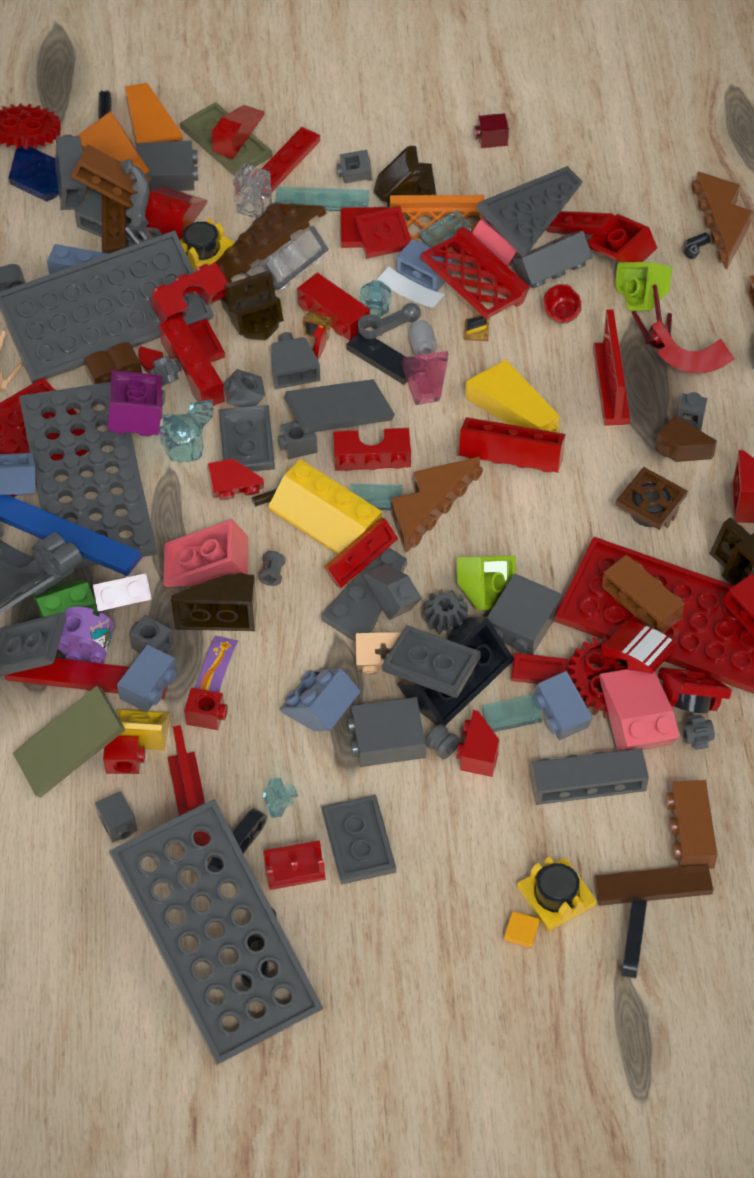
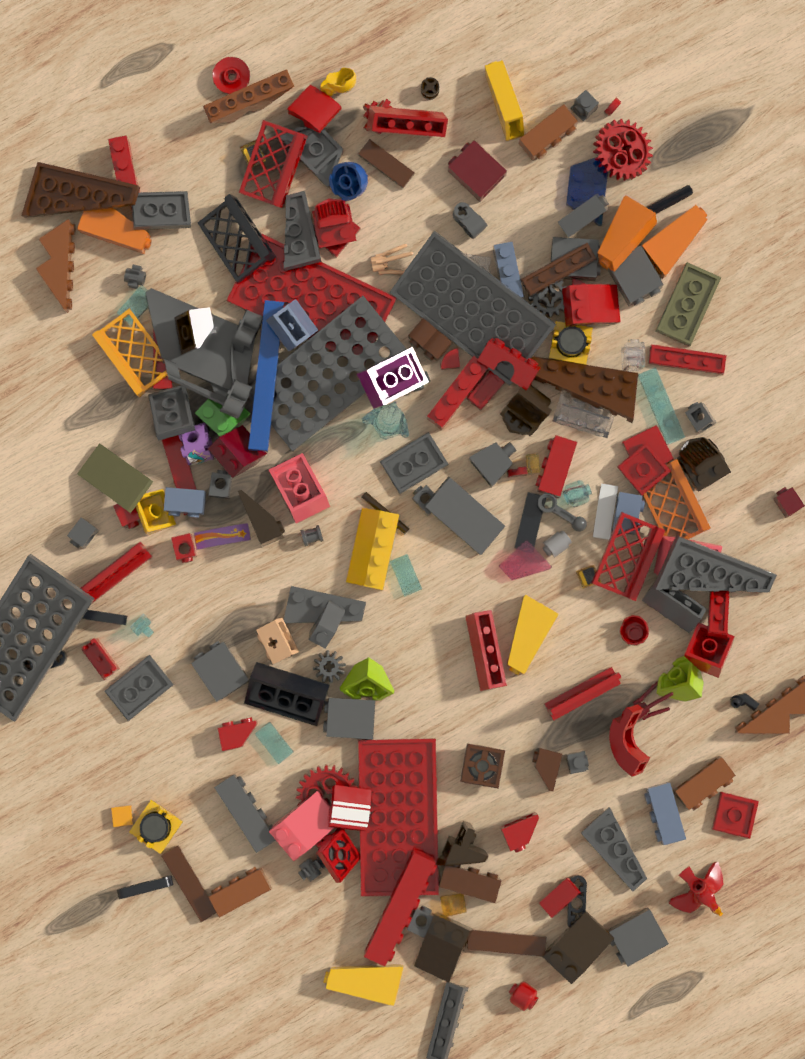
camera: 65 degrees right, 30 degrees up
dark orange brick [71,144,151,208] -> none
dark grey piece [120,159,162,244] -> none
dark grey gear [149,356,182,386] -> none
red slope [207,459,264,500] -> none
red slope [211,105,265,159] -> none
dark grey brick [223,369,266,407] -> none
sand blue slope [279,668,361,732] -> none
red tile [324,517,398,588] -> none
red arch [333,428,411,471] -> none
dark grey tile [382,625,481,698] -> none
dark orange slope [391,457,483,552] -> none
clear light blue tile [419,210,471,248] -> none
dark grey wheel [425,724,460,760] -> none
red tile [511,653,568,684] -> none
sand blue brick [533,671,592,740] -> none
dark orange brick [602,555,684,633] -> none

